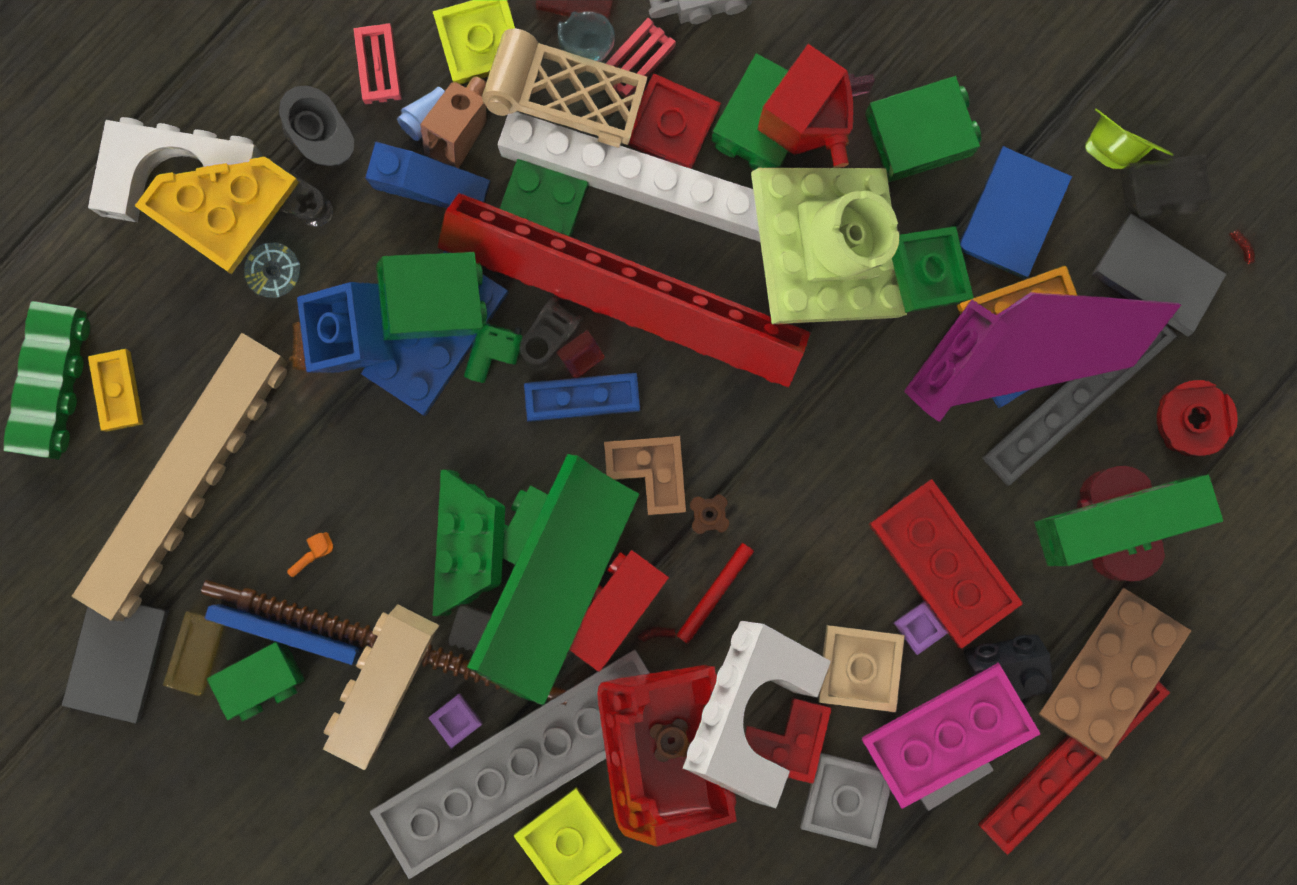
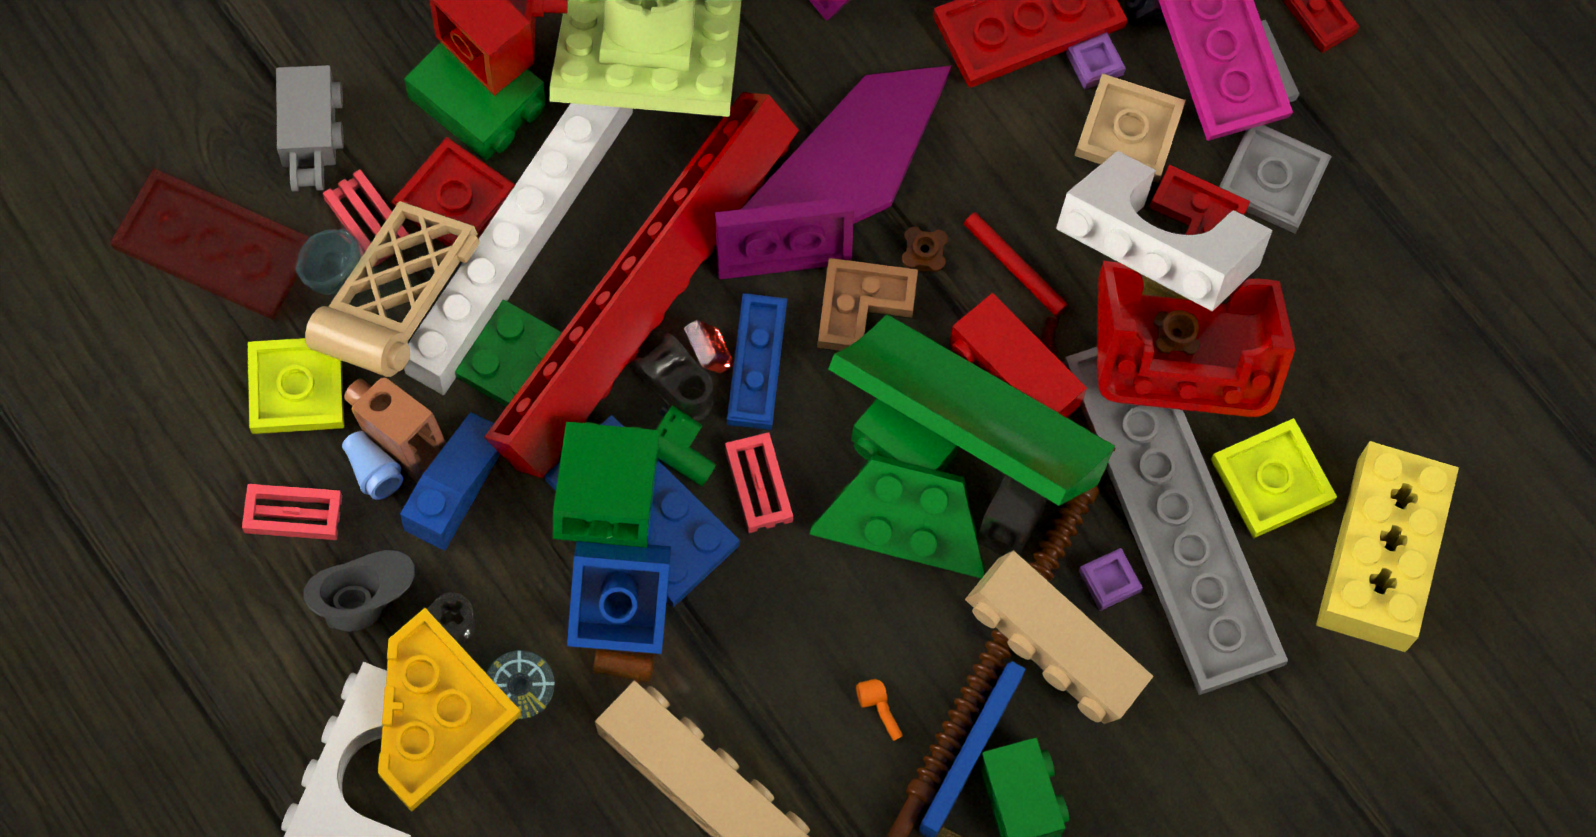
camera: 85 degrees left, 15 degrees down
none -> magenta piece [715,65,952,279]
none -> coral tile [725,432,793,533]

